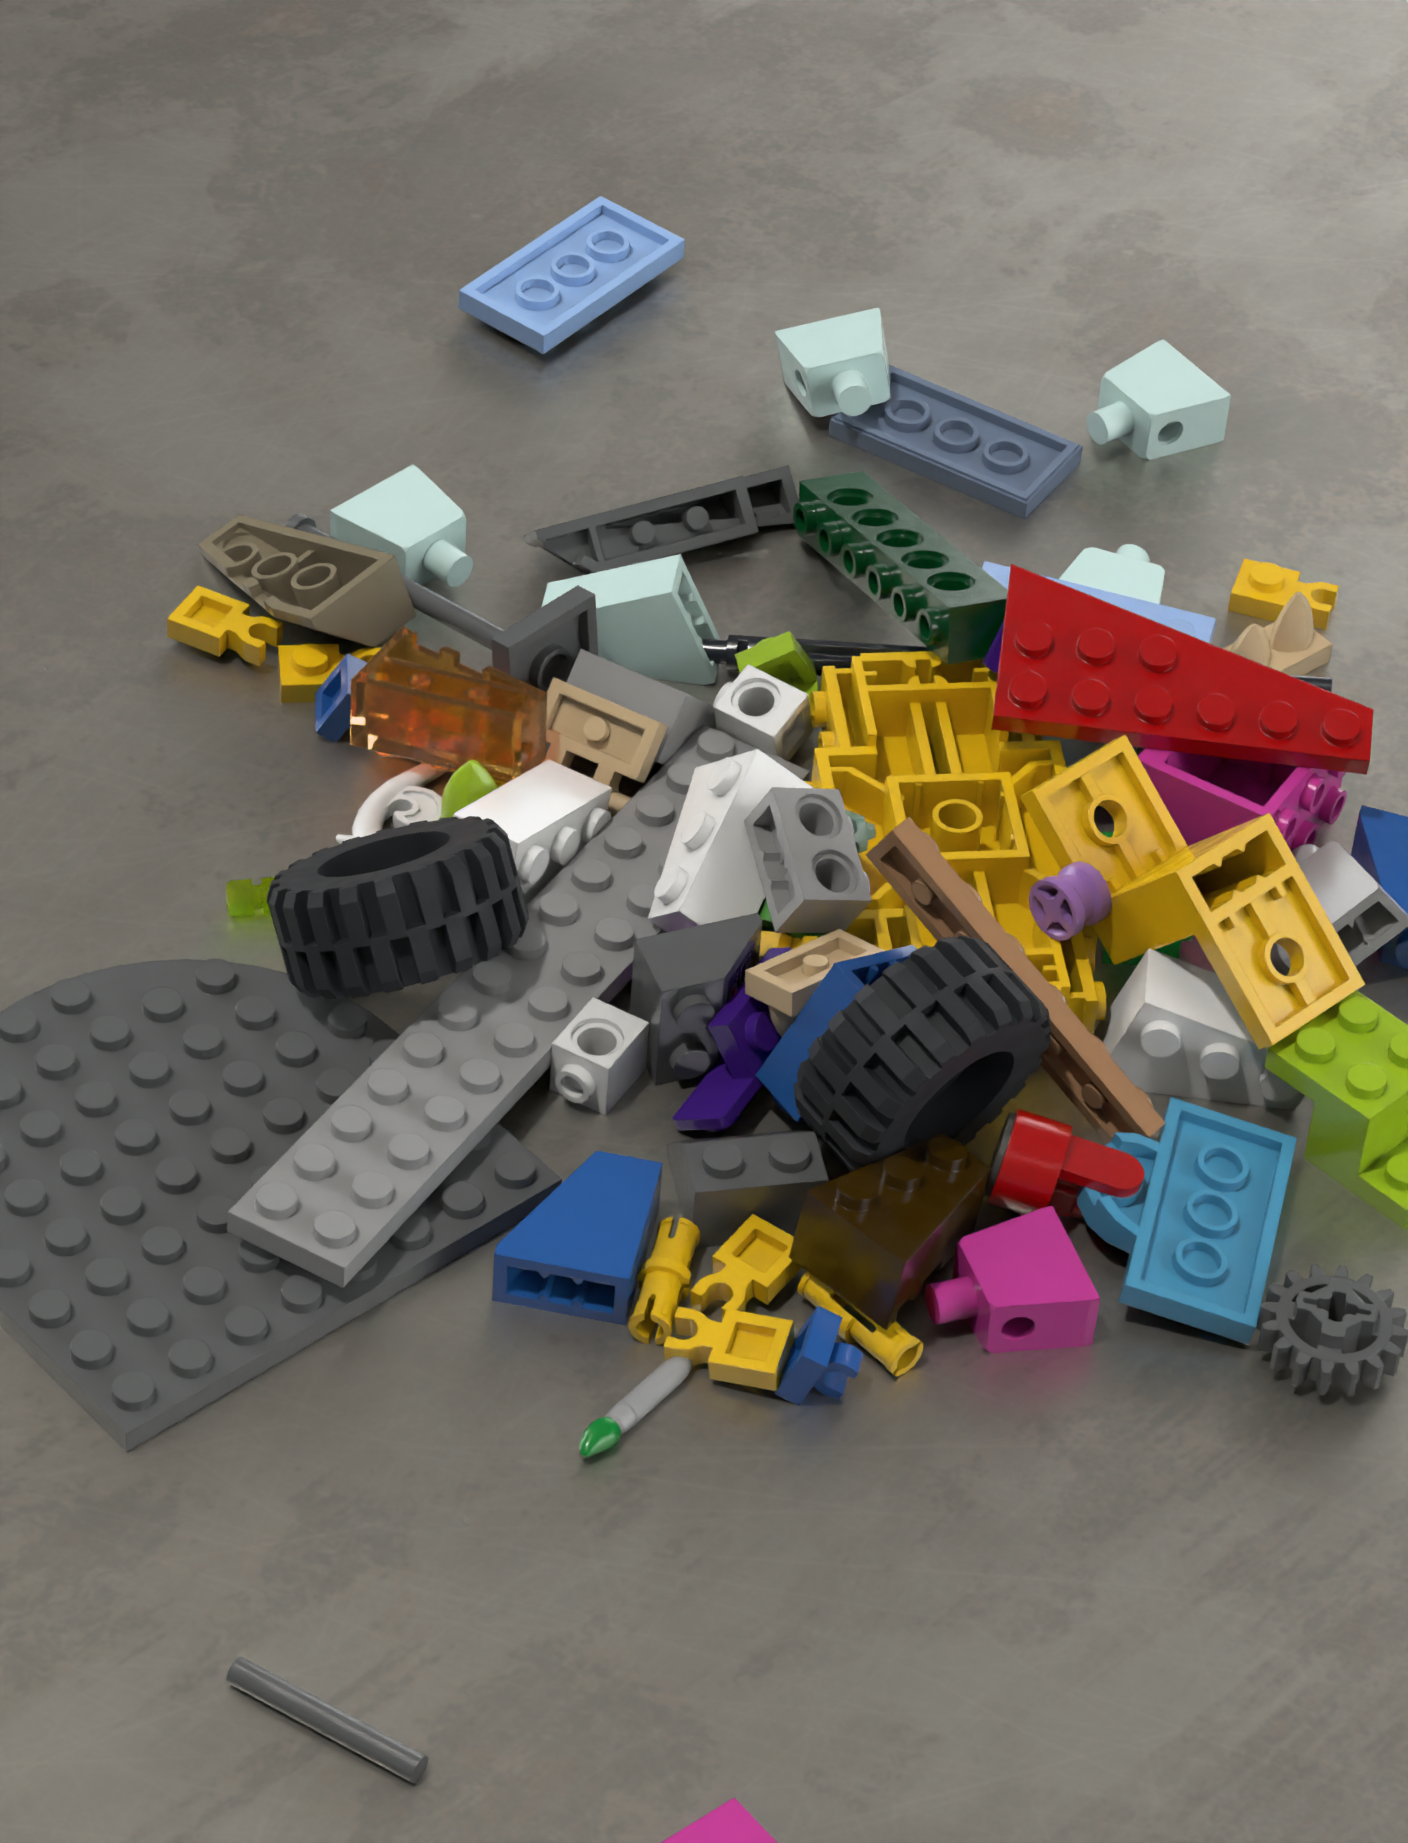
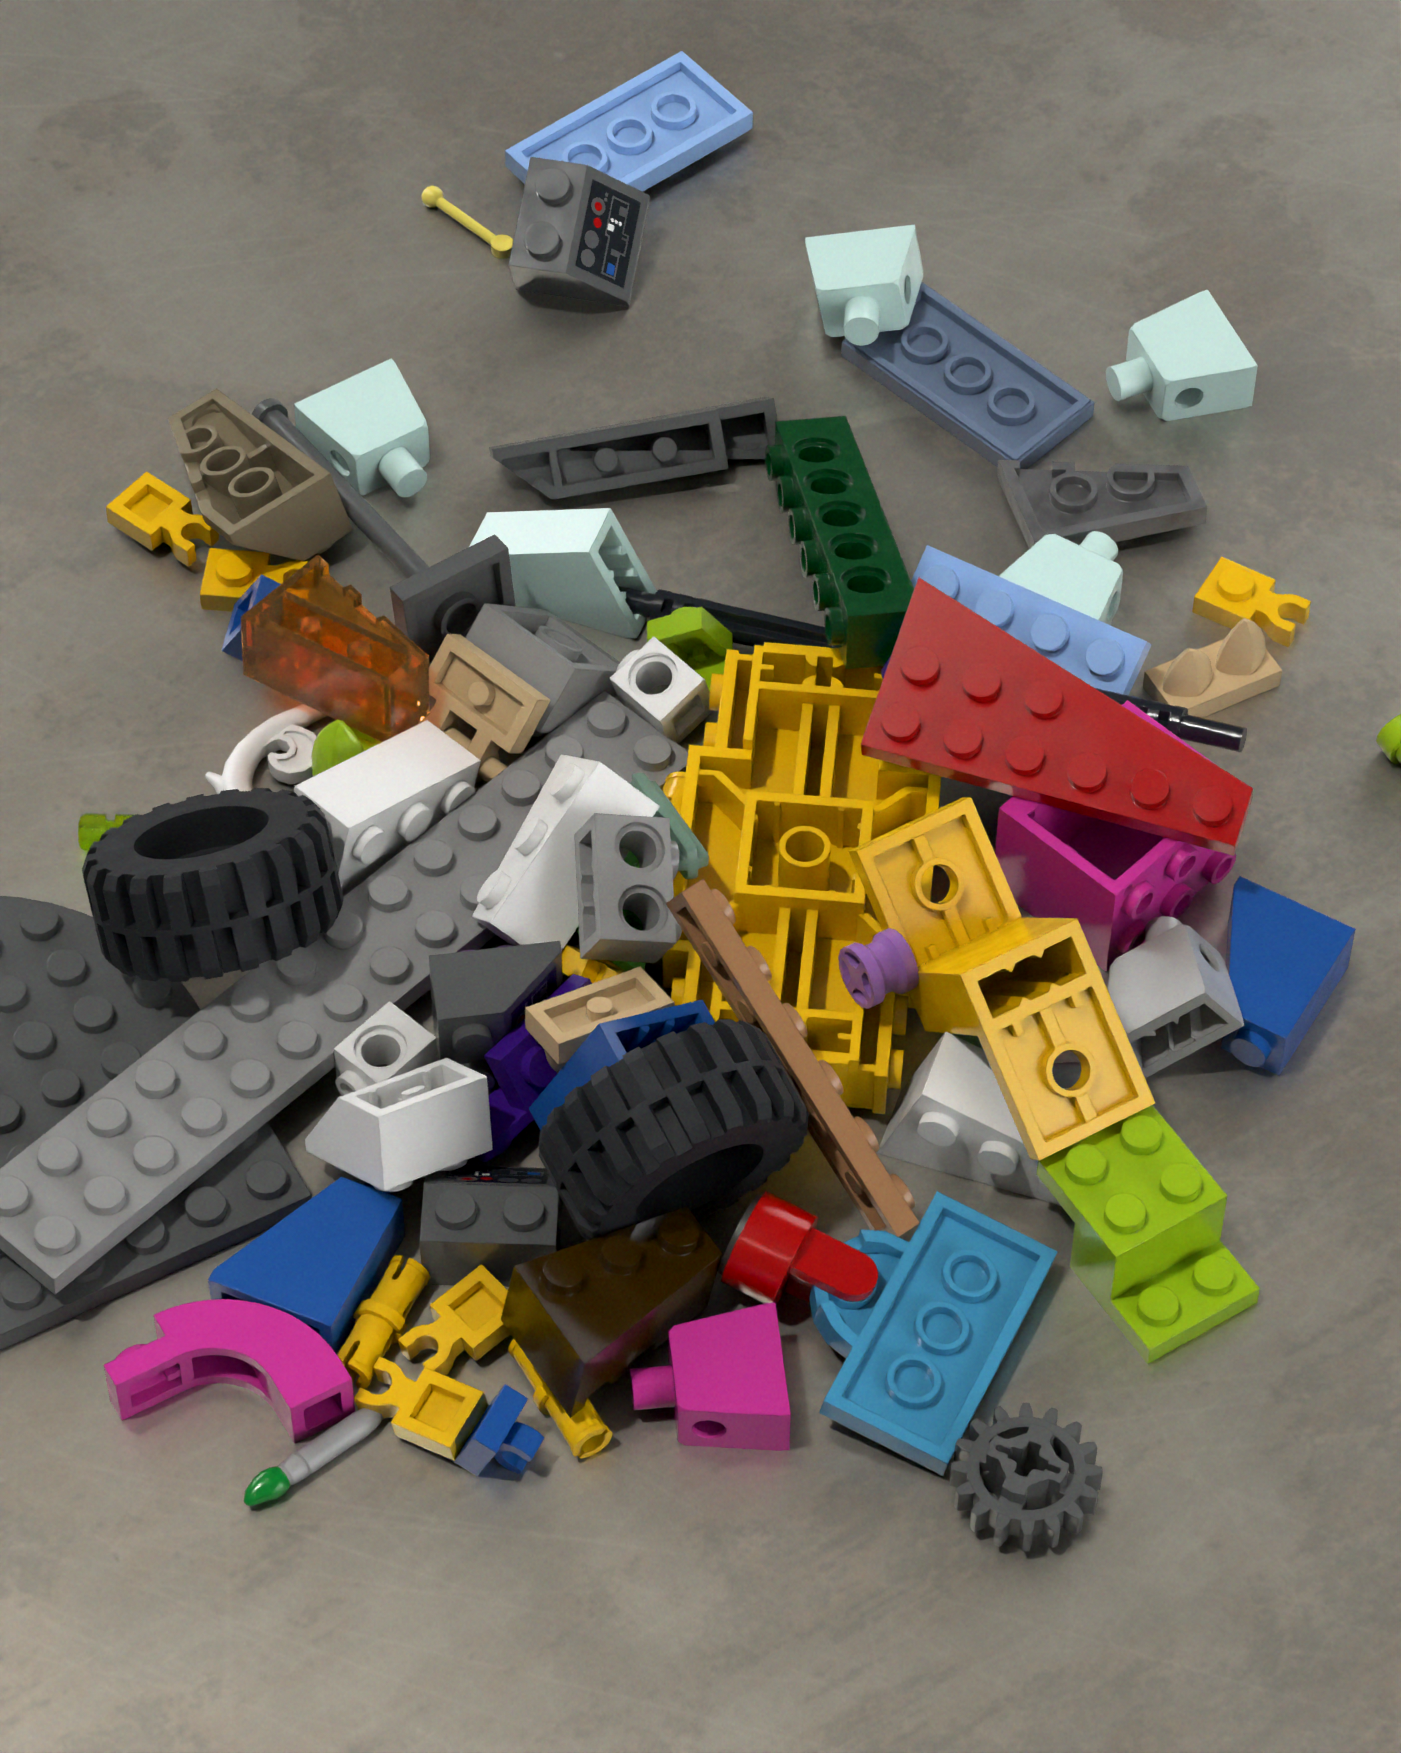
camera: 15 degrees right, 10 degrees up
none -> dark pink arch [103,1299,355,1444]
none -> white slope [305,1058,493,1192]
none -> light yellow hinge [421,185,513,259]
none -> dark grey slope [508,157,650,307]
none -> flat silver wing [997,460,1207,549]

